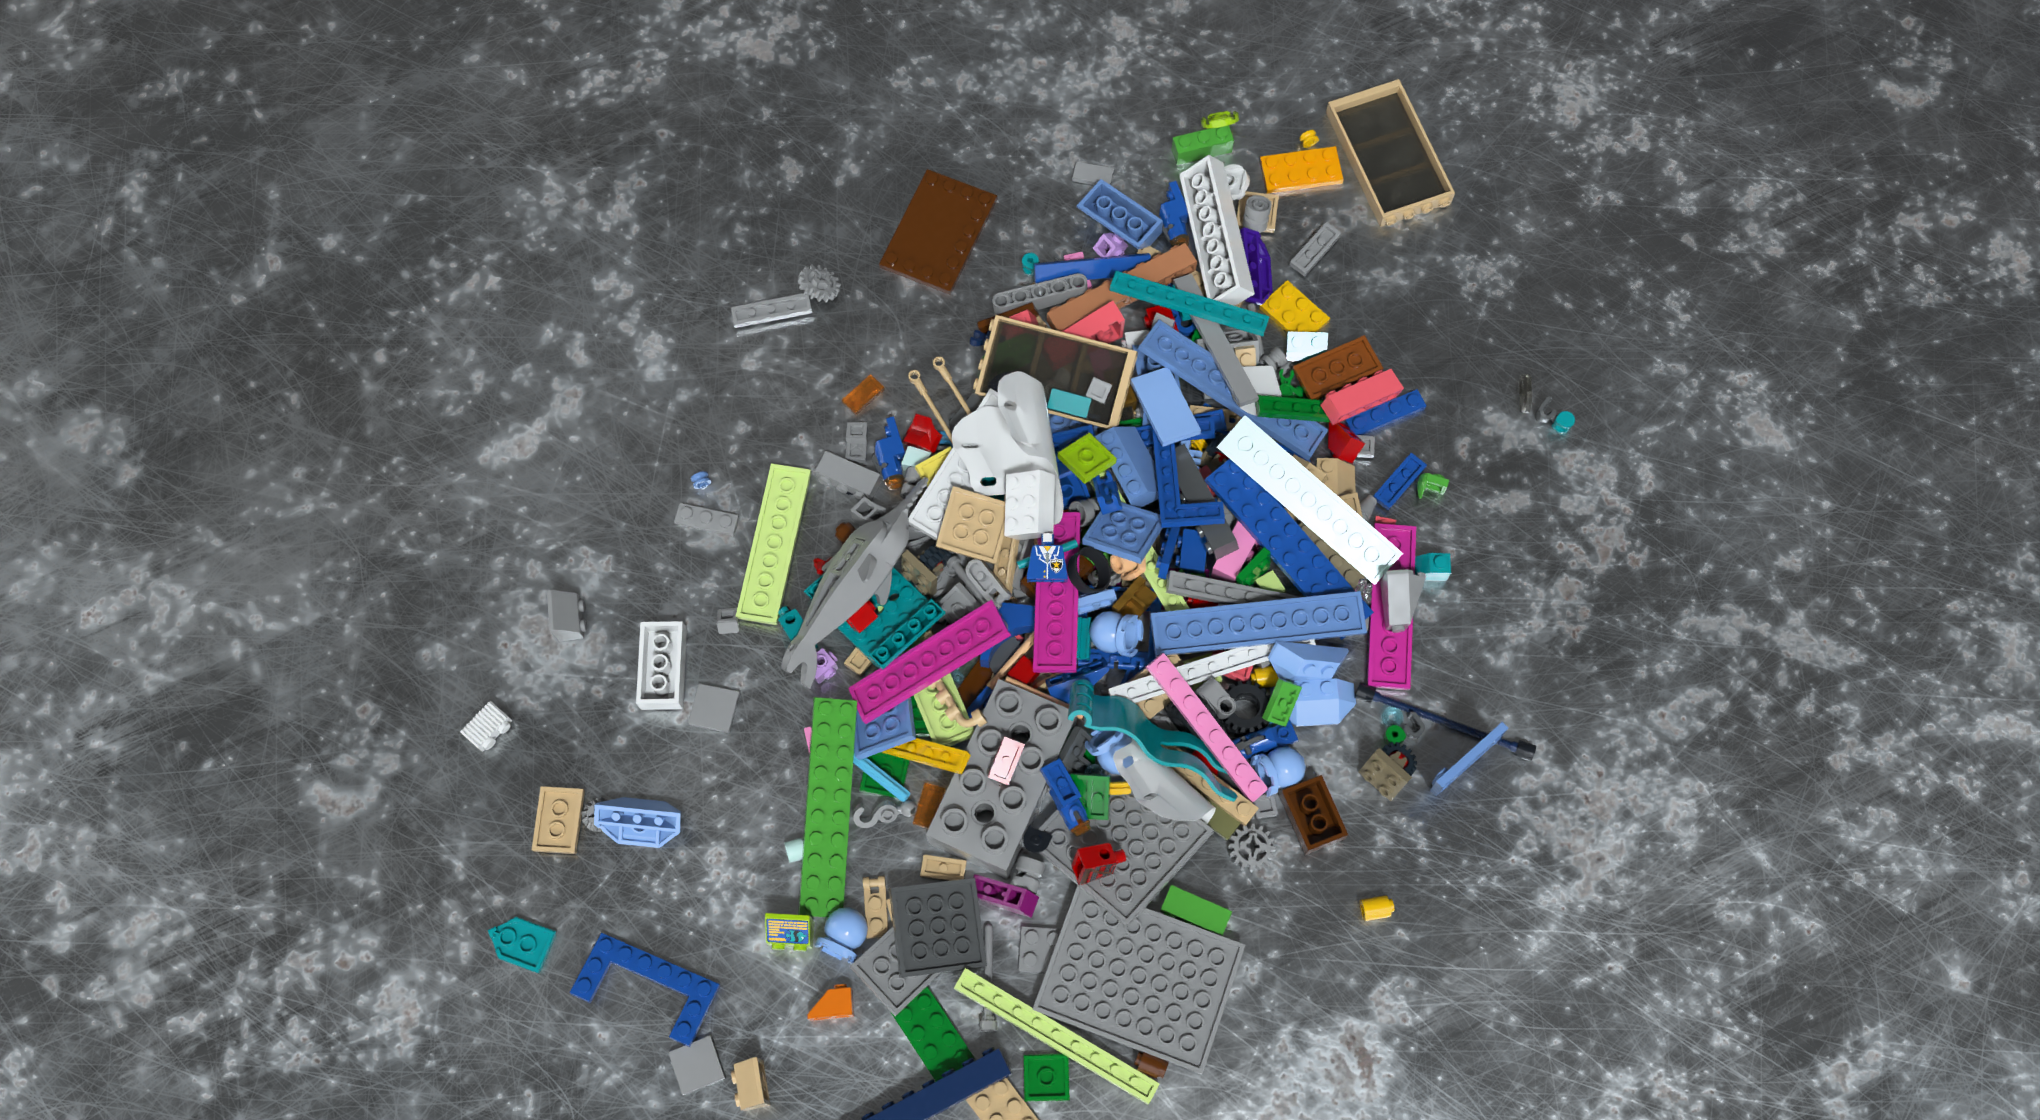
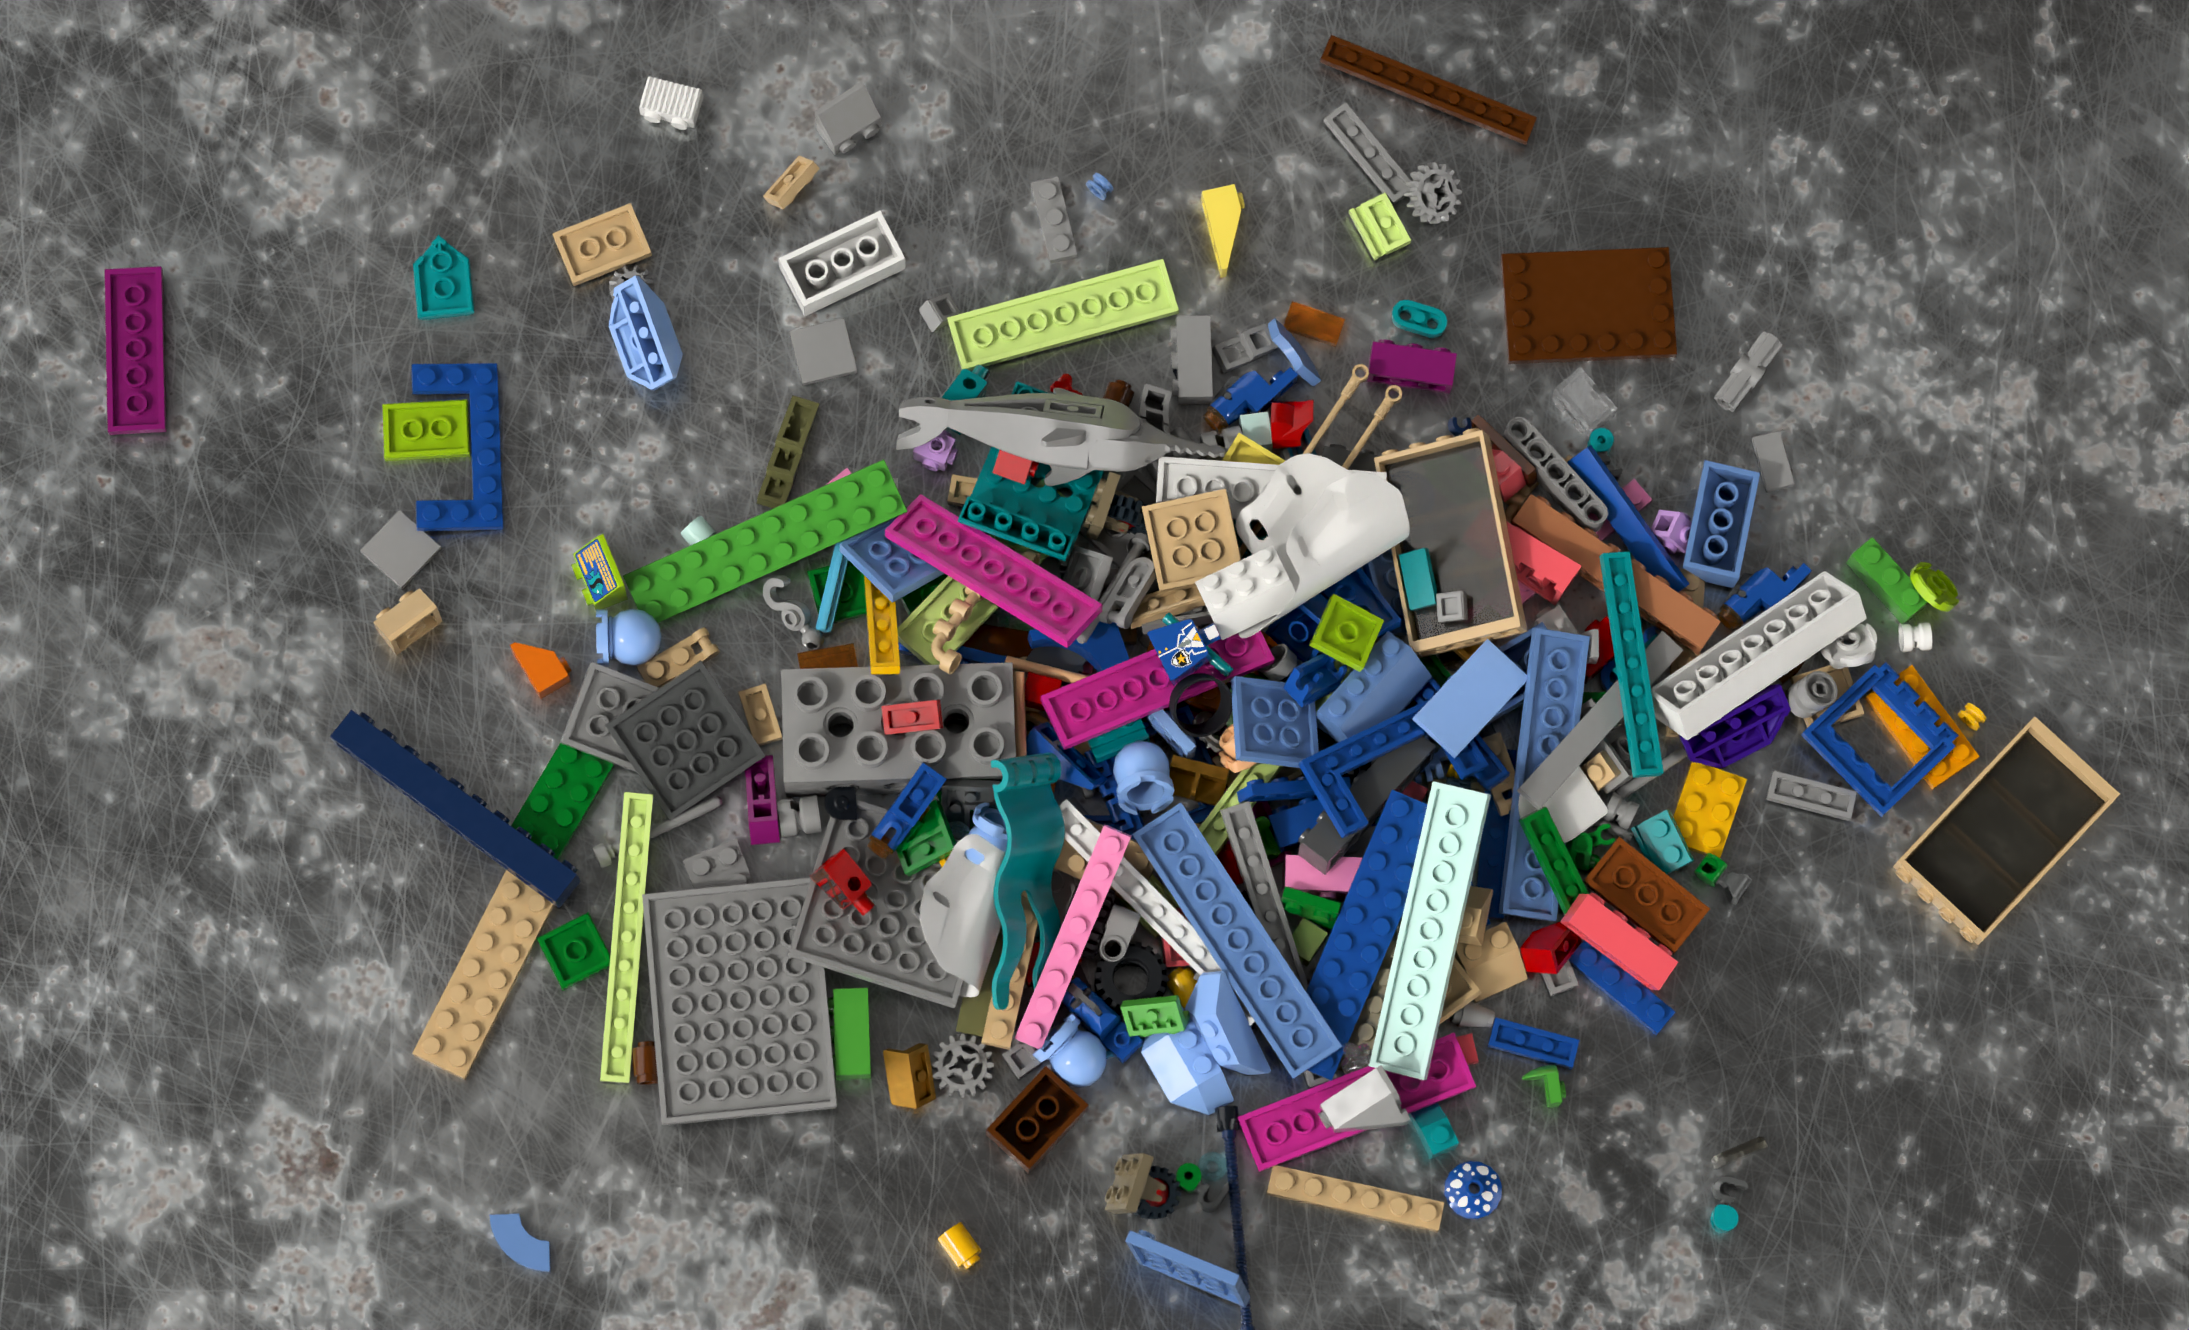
camera: 55 degrees right, 5 degrees up
none -> lime tile [382,399,471,461]
none -> olive slope [757,395,820,508]
none -> tan plate [763,156,820,209]
none -> pearl gold panel [883,1043,936,1109]
none -> light yellow slope [1201,184,1245,278]
none -> tan plate [1266,1165,1444,1232]
none -> medium blue tile [1268,318,1321,386]
none -> reddish brown plate [1320,35,1537,145]
none -> yellowish green plate [1349,193,1411,261]
none -> magenta brick [1367,339,1457,394]
none -> teal plate [1391,300,1447,338]
none -> blue dish [1444,1161,1502,1219]
none -> clear brick [1552,367,1618,437]
none -> leg [1694,853,1752,905]
none -> light grey piece [1714,331,1783,412]
none -> blue hinge [1801,662,1959,817]
none -> white wheel [1898,622,1932,652]

